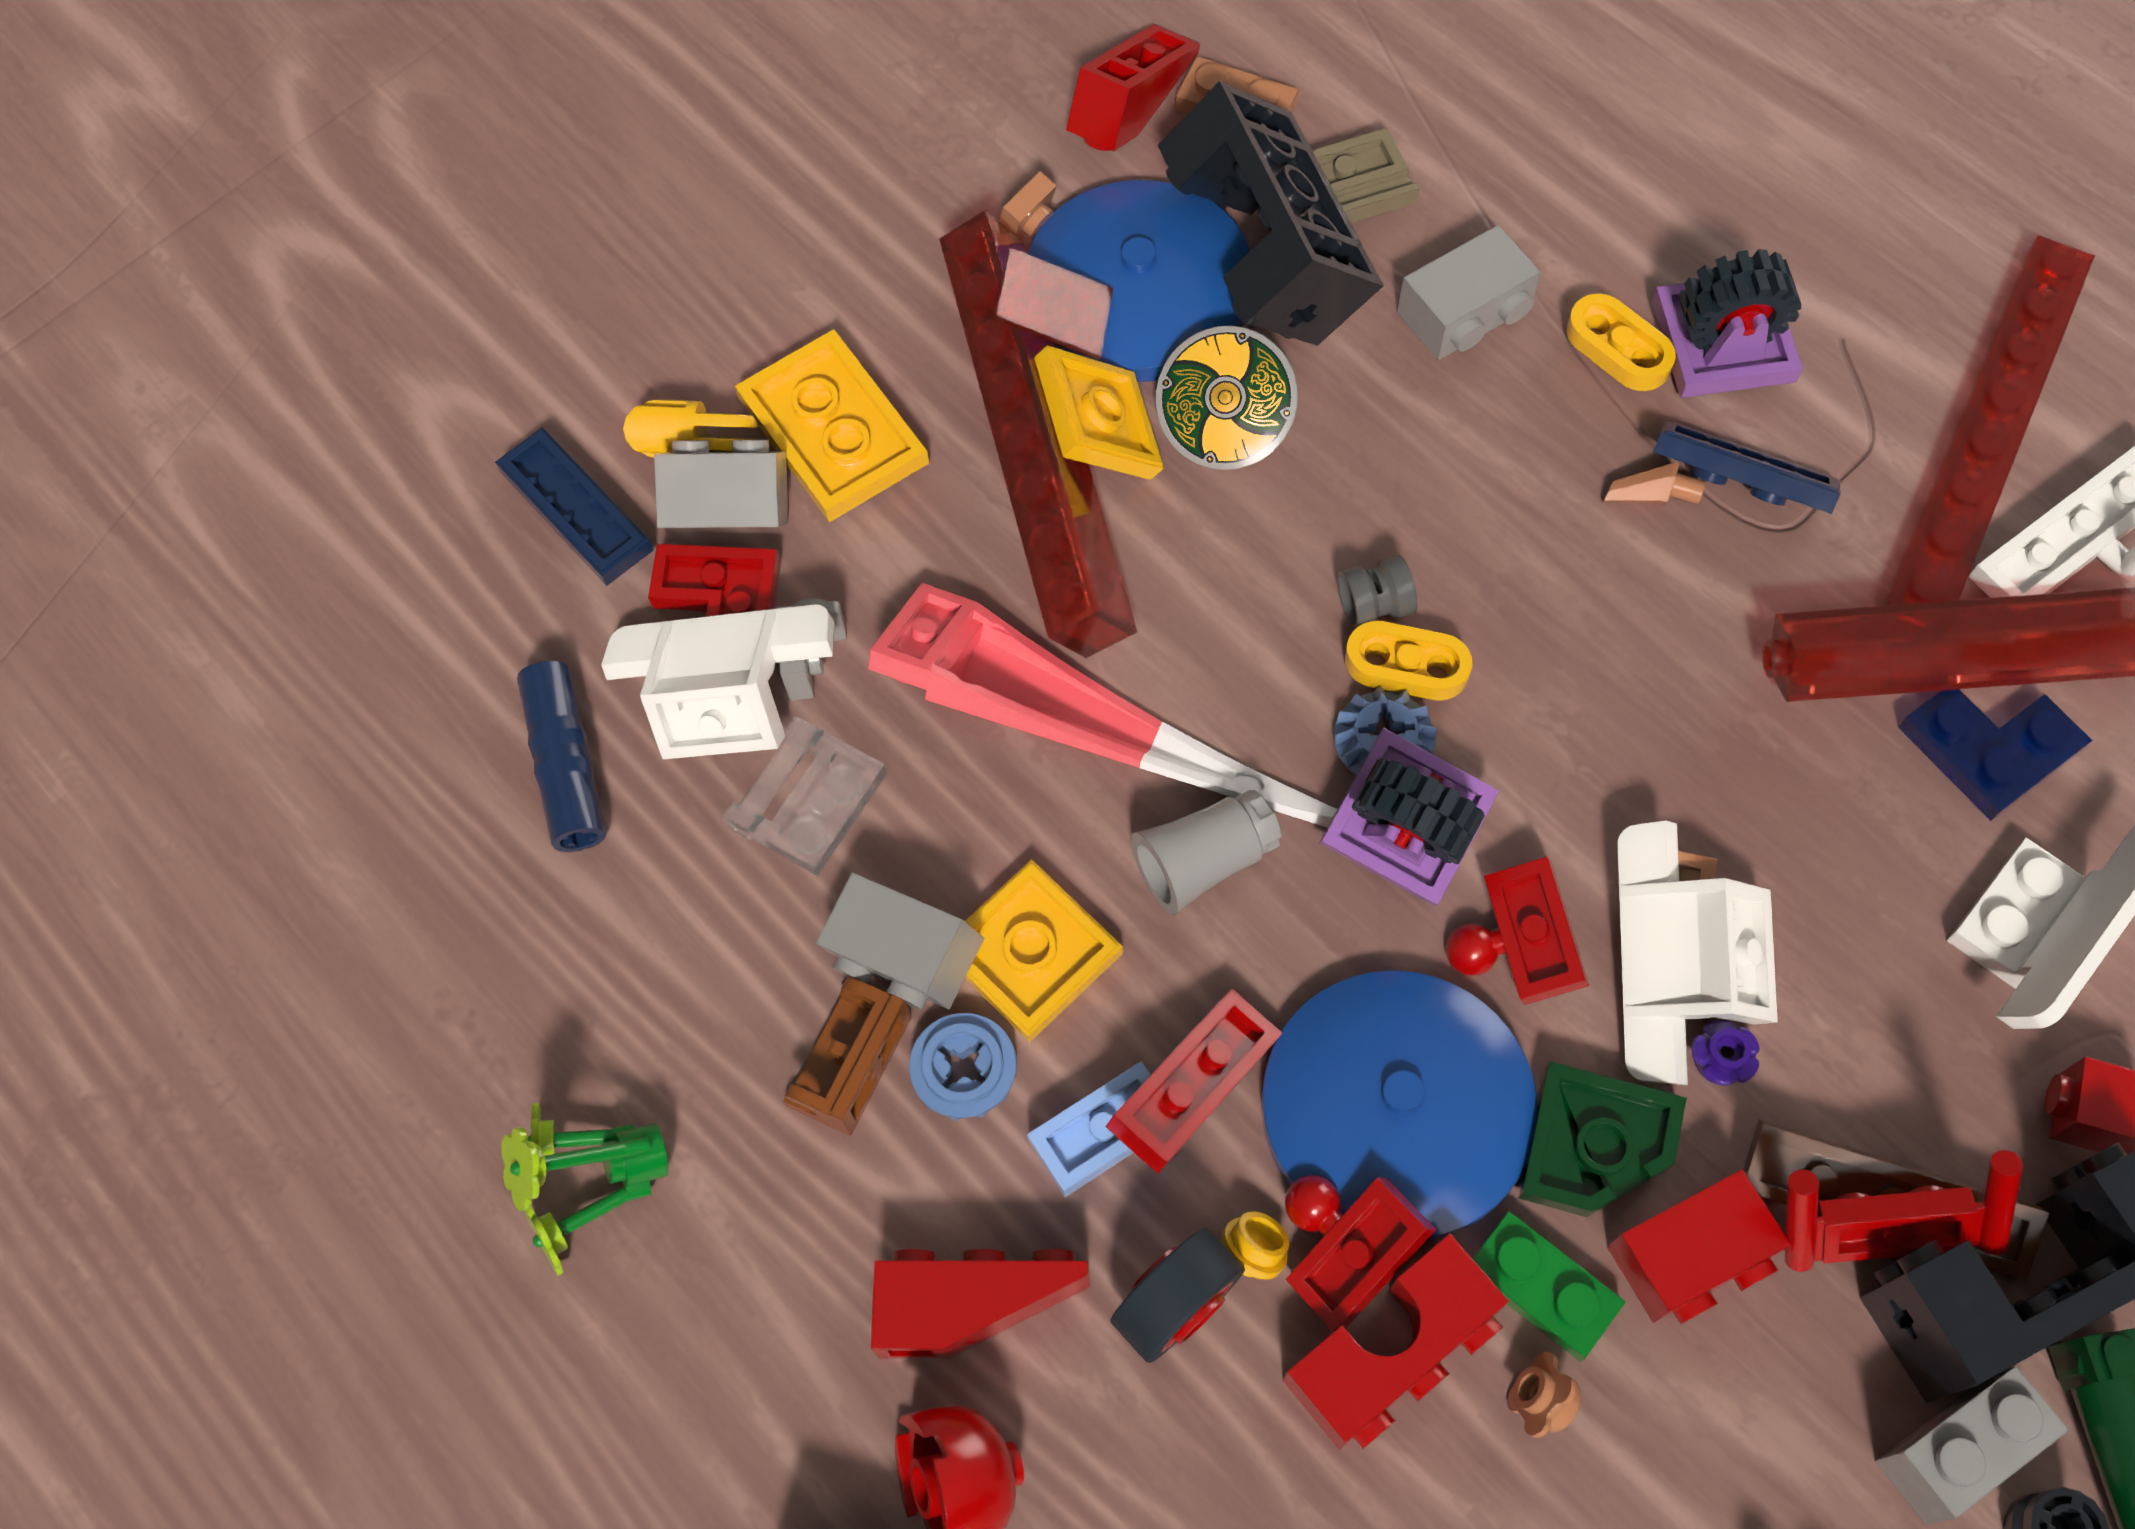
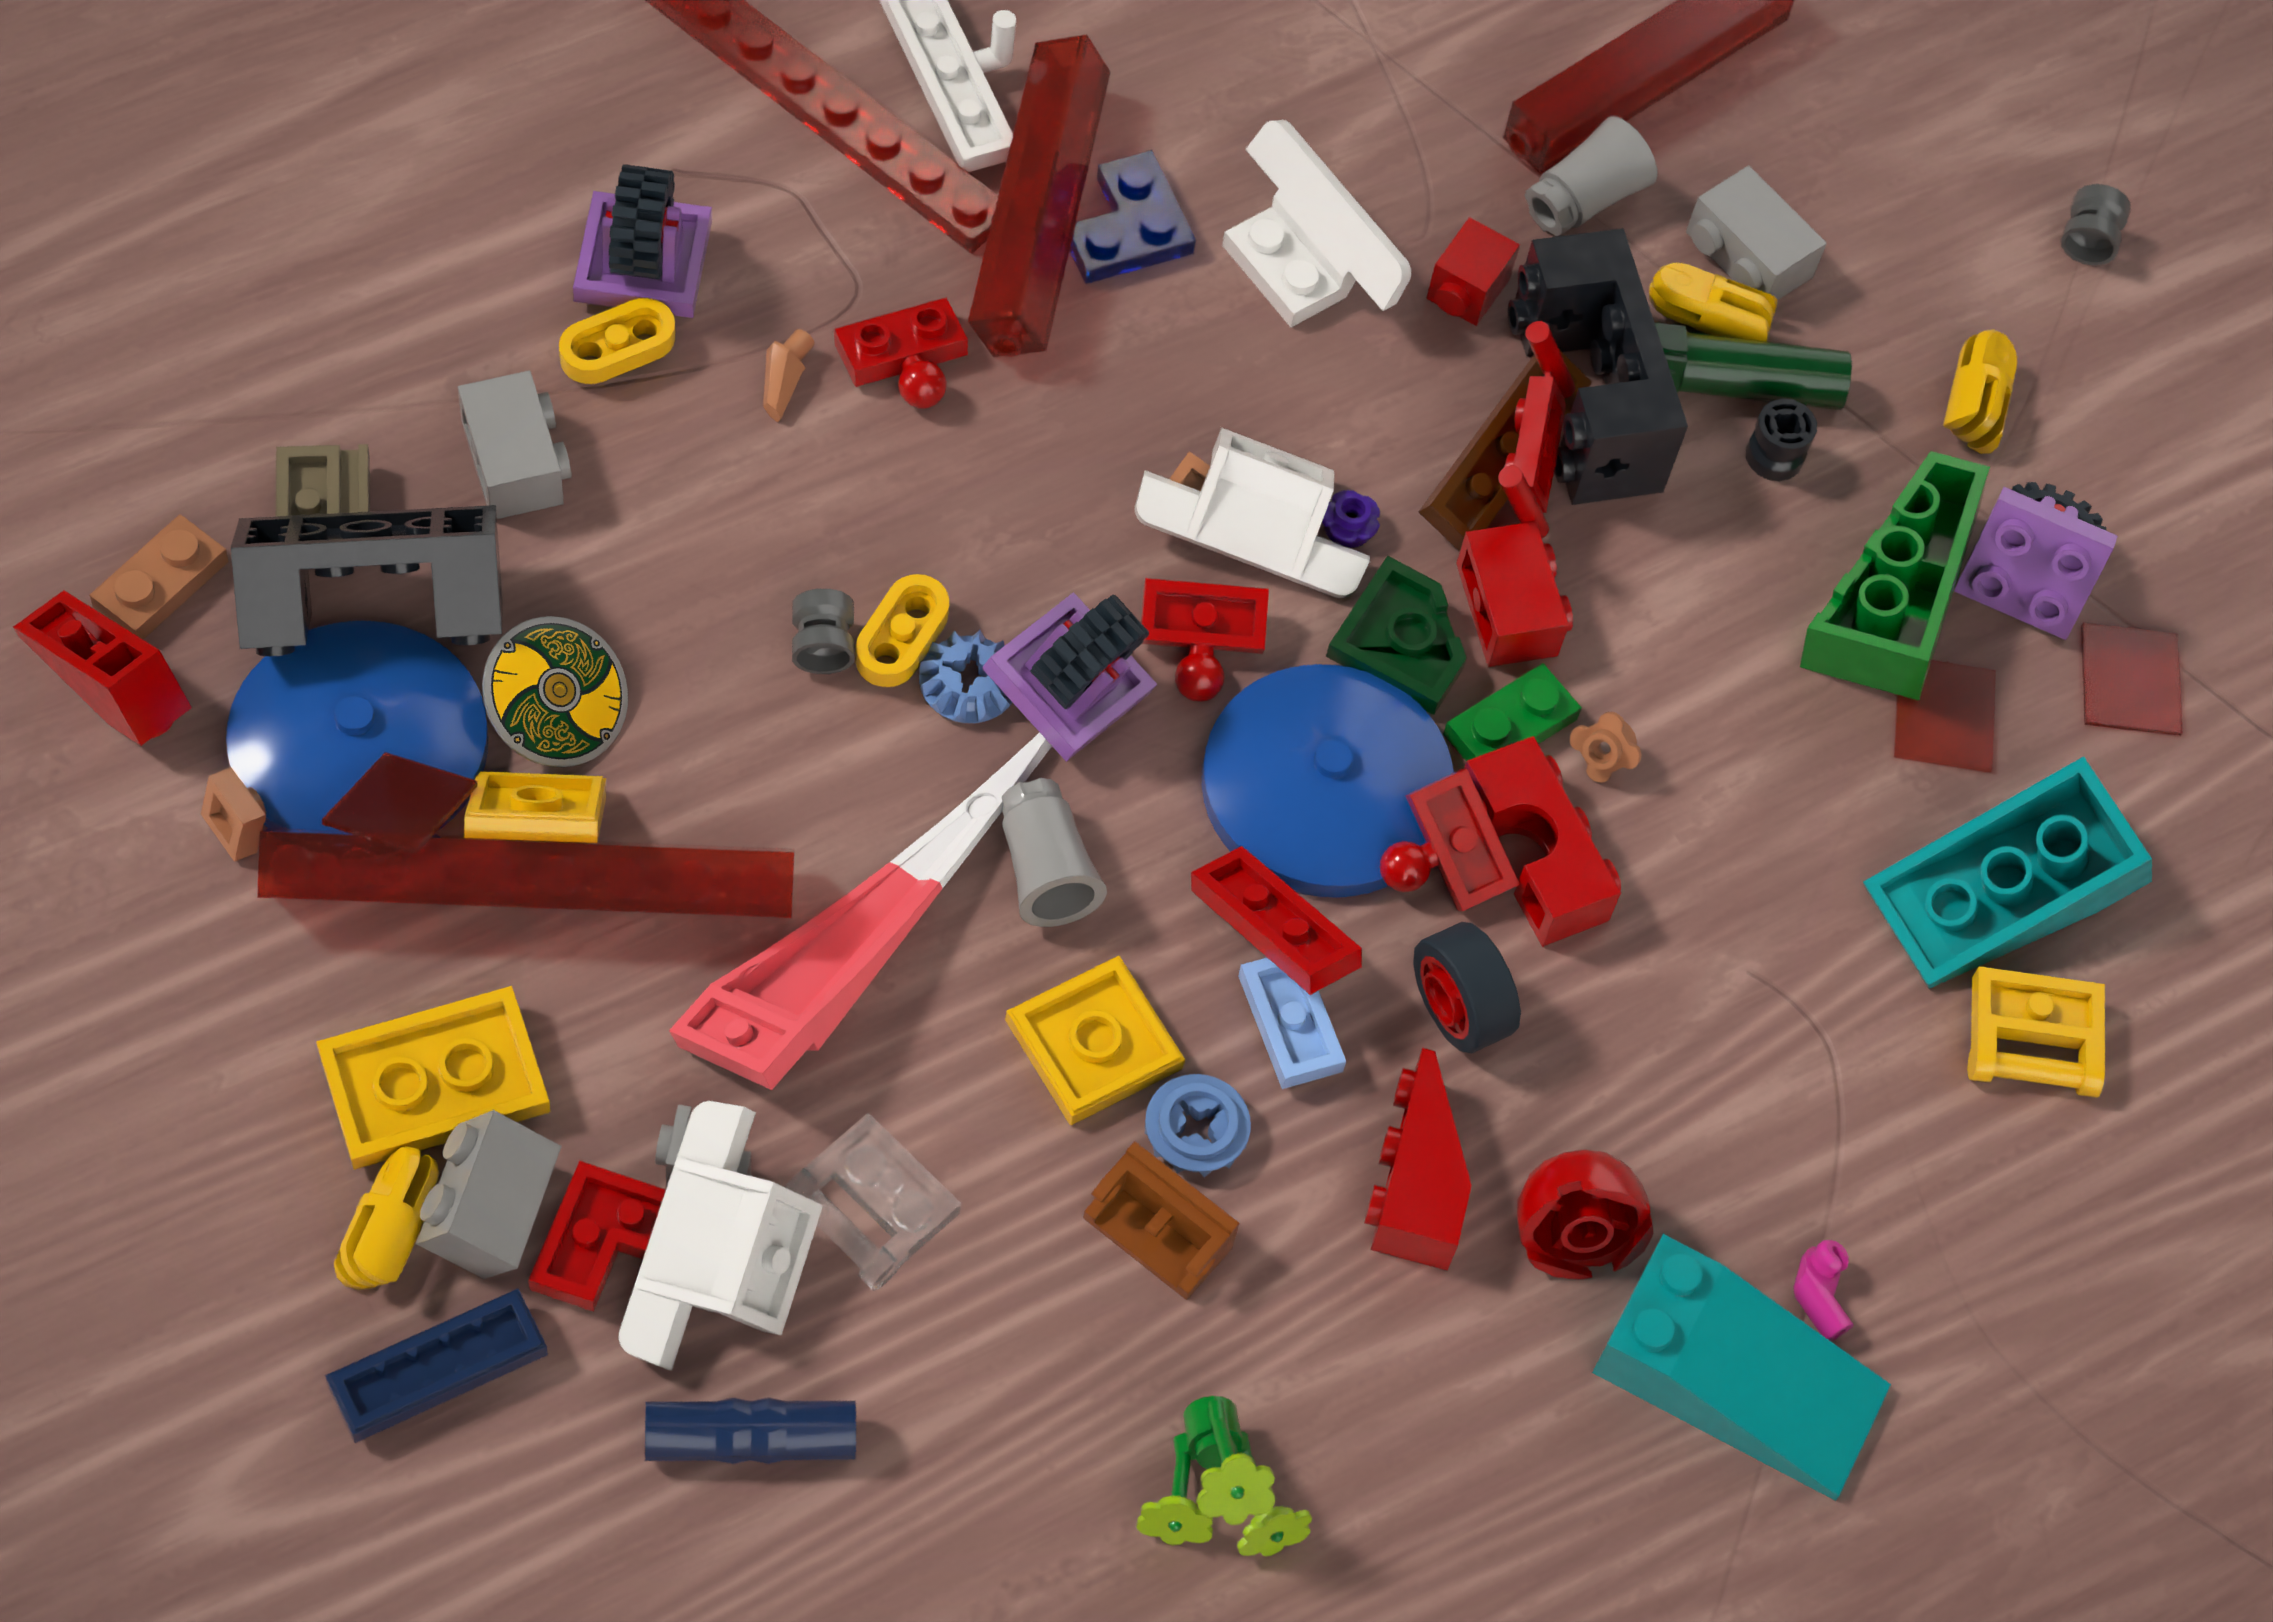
camera: 90 degrees left, 5 degrees down
light grey brick [816,872,985,1010] -> none
yellow plate [1220,1211,1290,1280] -> none
dark blue plate [1653,420,1841,514] -> none
light grey brick [1875,1366,2069,1525] -> none
none -> red plate [834,297,968,409]

